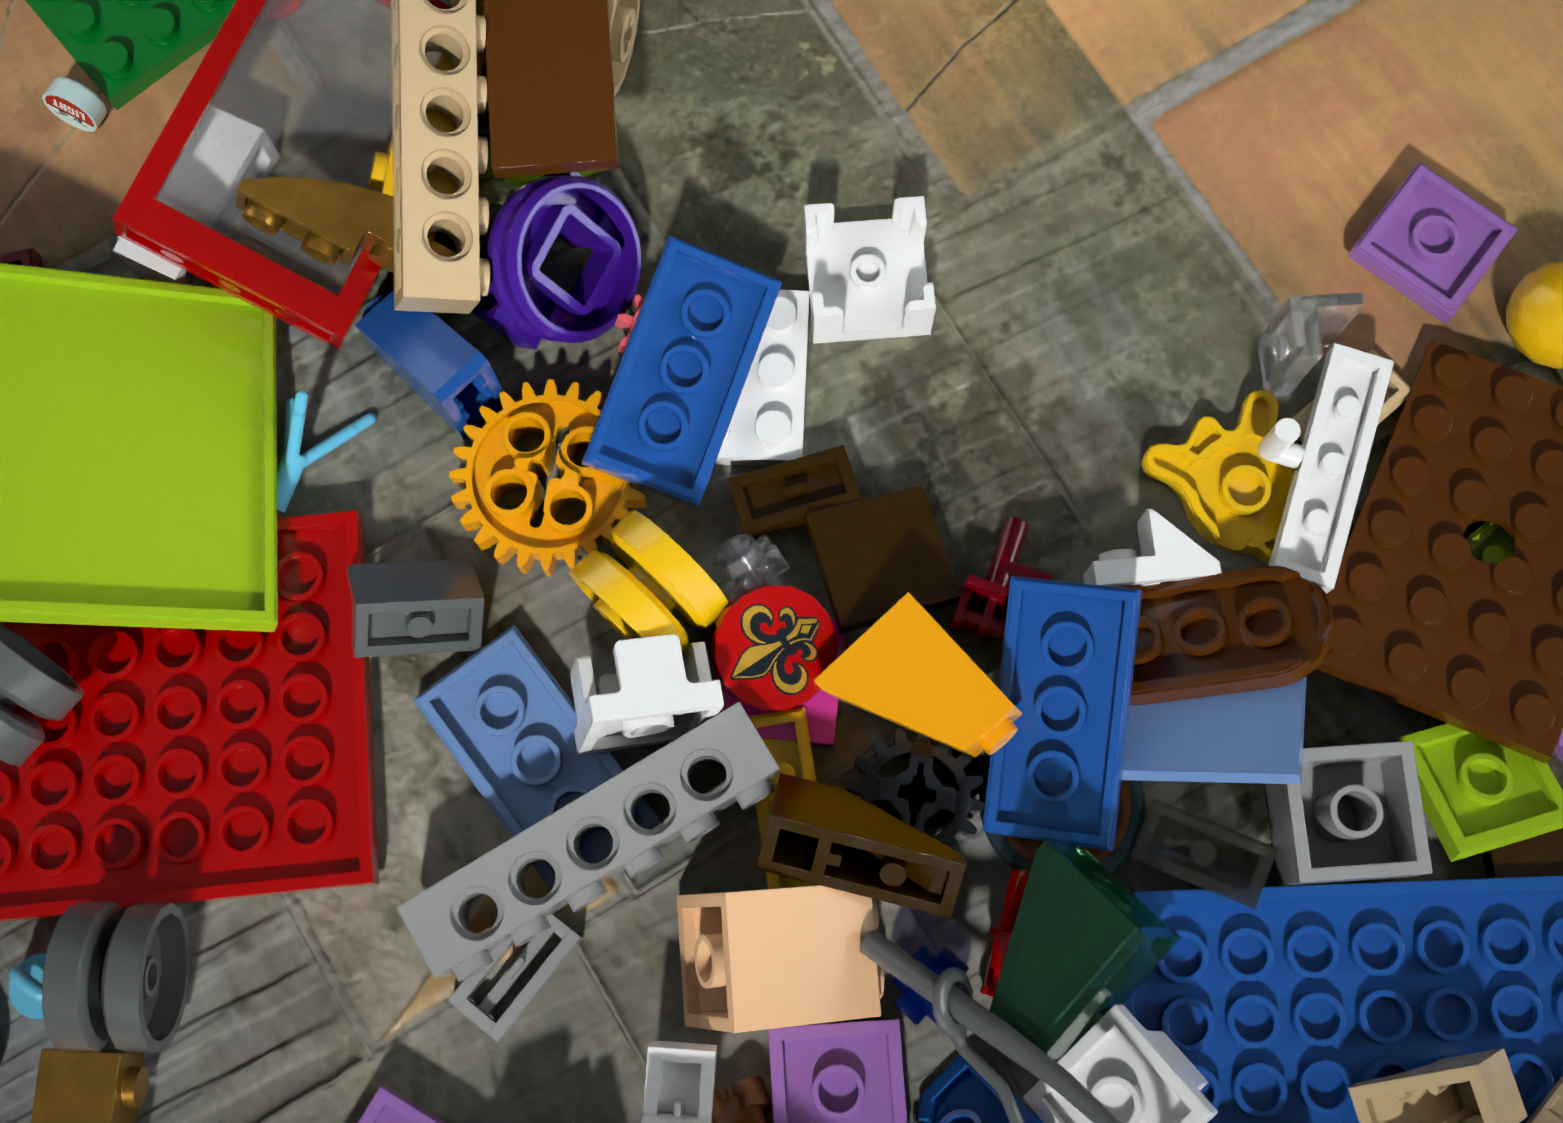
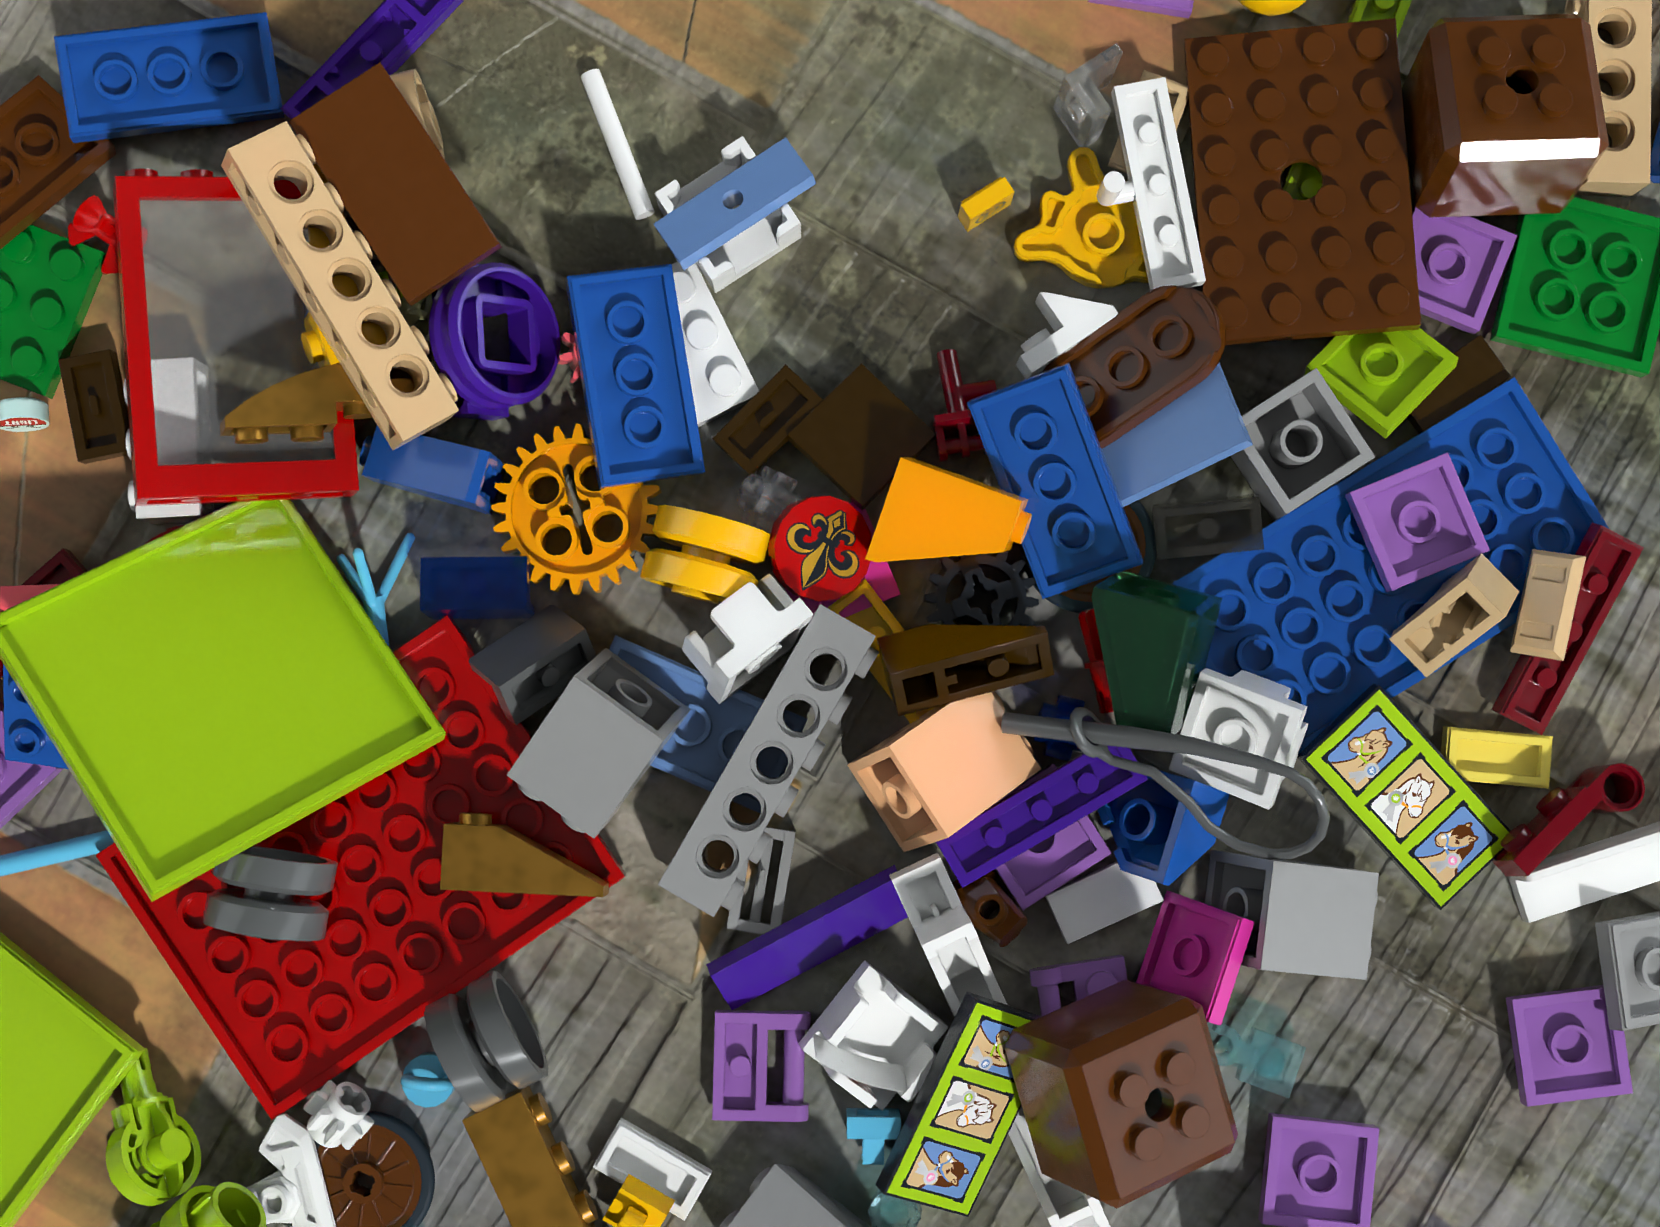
camera: 30 degrees left, 10 degrees up
none -> dark brown plate [58,349,130,464]
none -> clear blue panel [420,556,535,620]
none -> pearl gold slope [440,813,609,897]
none -> light grey slope [507,648,691,839]
none -> white bar [580,69,655,220]
none -> medium blue tile [654,137,816,270]
none -> dark purple tile [706,865,908,1010]
none -> dark purple plate [936,745,1148,888]
none -> yellow tile [958,177,1015,232]
none -> medium lavender plate [1345,453,1490,592]

